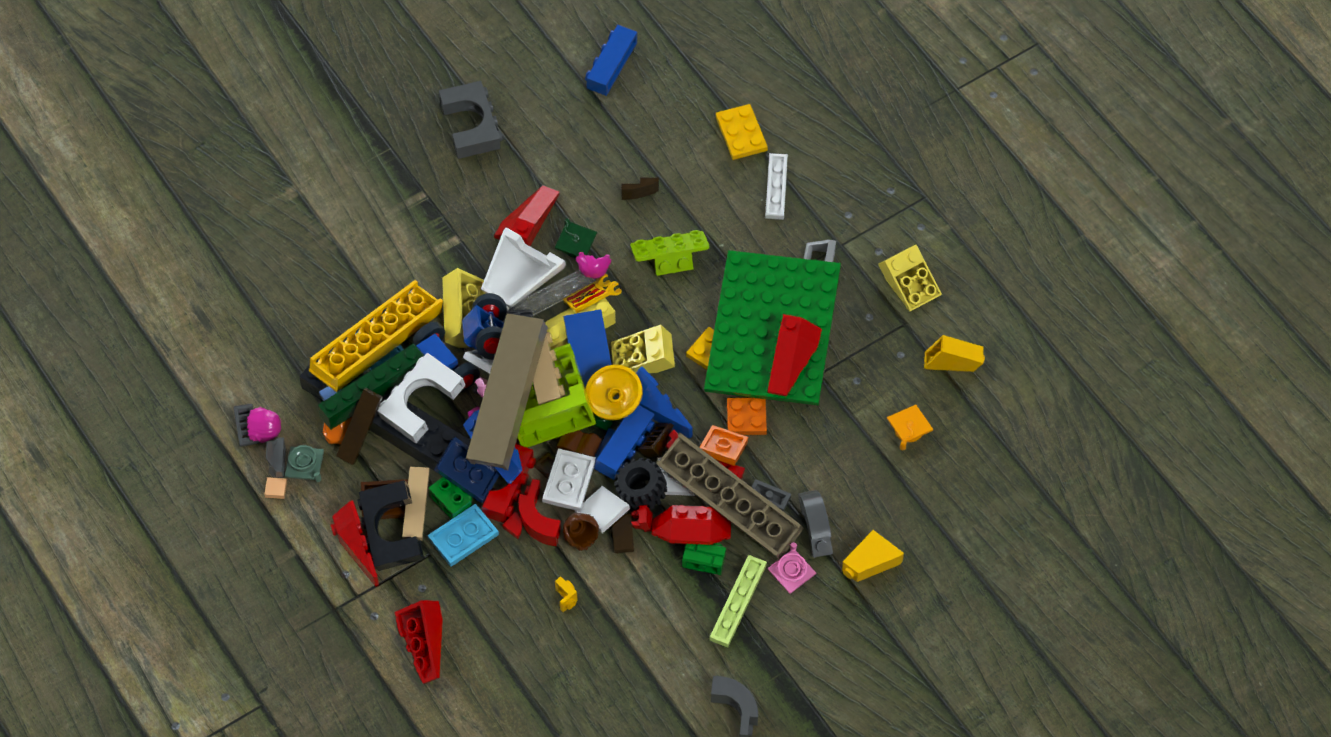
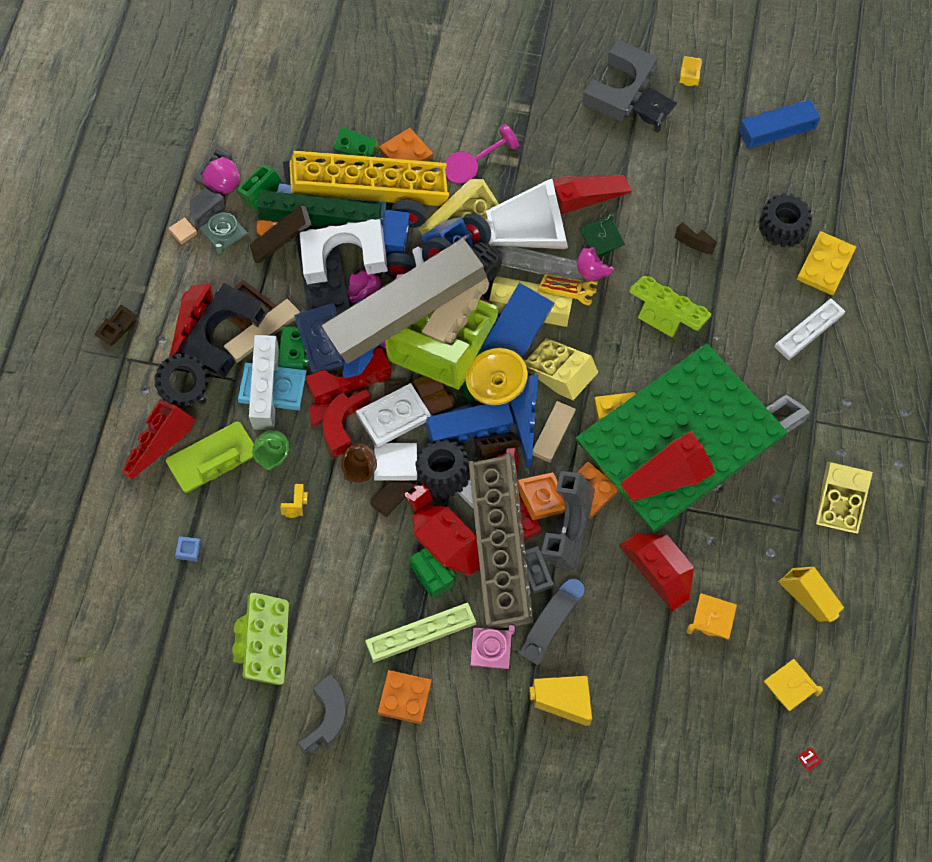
camera: 40 degrees right, 5 degrees up
none -> dark brown slope [94,305,139,346]
none -> black tyre [154,354,209,407]
none -> lime bracket [166,422,254,493]
none -> medium blue tile [175,536,201,561]
none -> lime bracket [232,593,289,685]
none -> green brick [236,164,283,211]
none -> white arch [249,335,280,430]
none -> bright green hair [252,430,290,471]
none -> green brick [333,127,380,166]
none -> dark pink hair [348,270,382,304]
none -> orange plate [378,670,431,724]
none -> orange plate [379,128,433,170]
none -> dark pink piece [445,124,519,184]
none -> tan tile [532,401,576,463]
none -> dark grey arch [541,471,595,571]
none -> medium blue tile [558,579,584,600]
none -> red wedge [619,533,694,612]
none -> black hat [632,88,677,133]
none -> yellow bracket [679,56,702,86]
none -> black tyre [759,193,812,247]
none -> yellow hat [764,659,823,712]
none -> red sticker [798,748,821,771]

